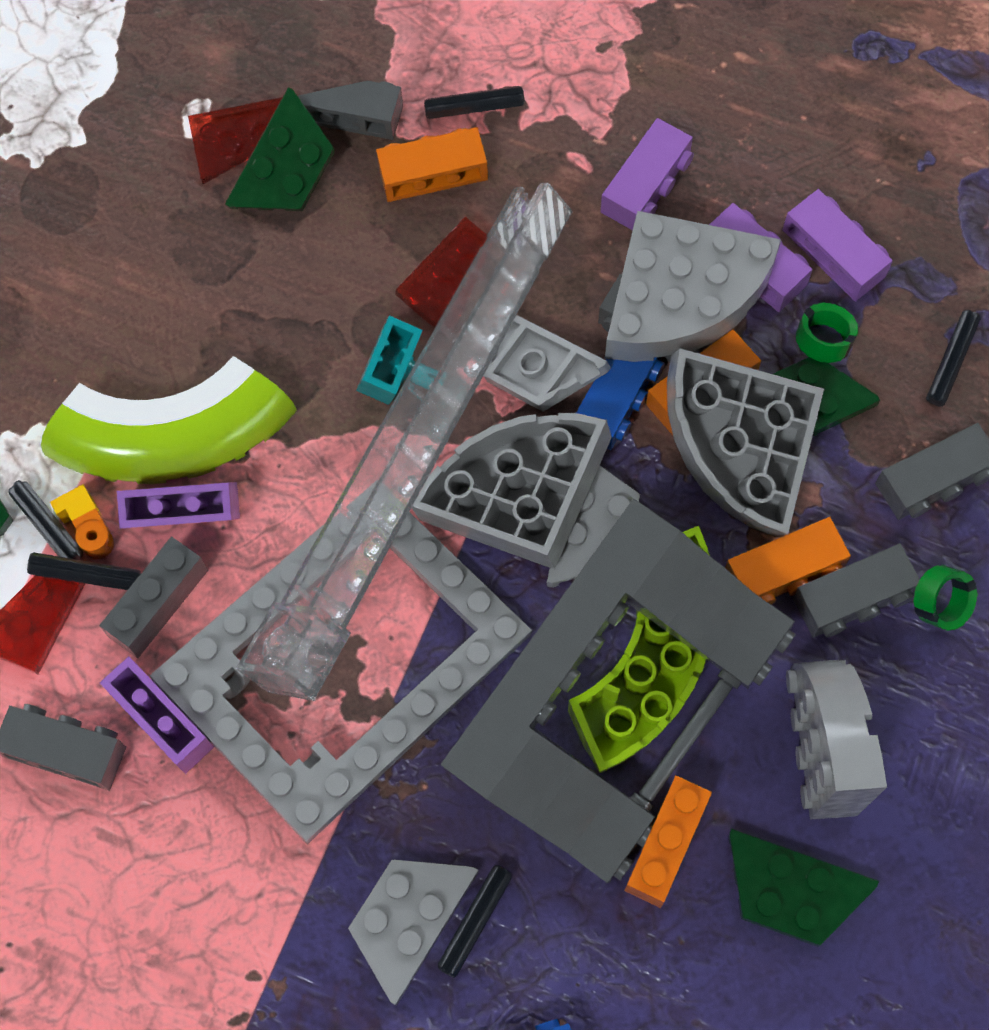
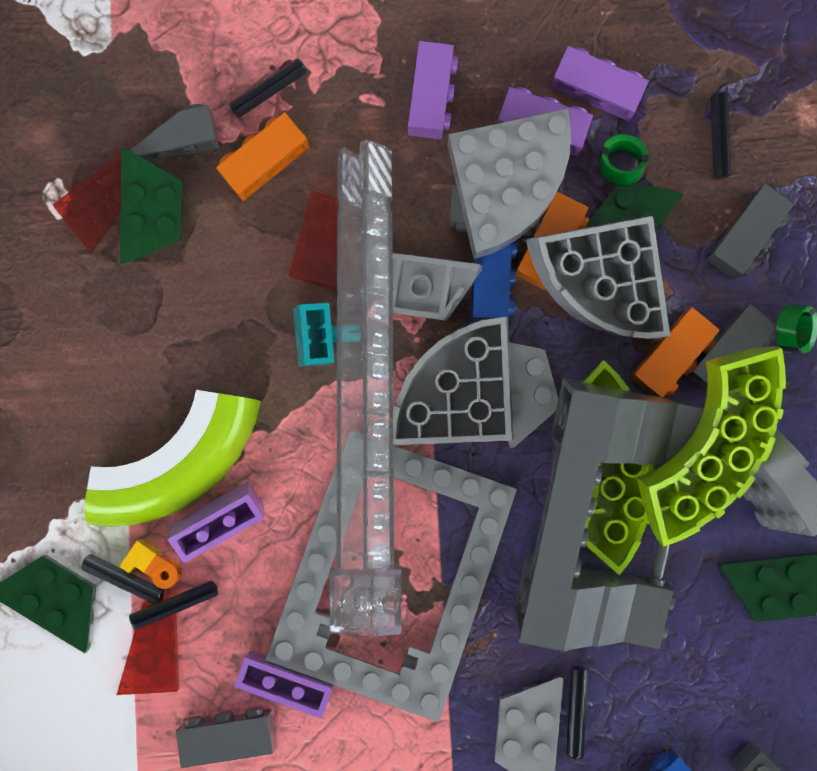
camera: 30 degrees left, 15 degrees up
dark grey brick [99,536,208,658] -> none
orange brick [624,775,712,908] -> none
none -> lime brick [637,346,786,547]

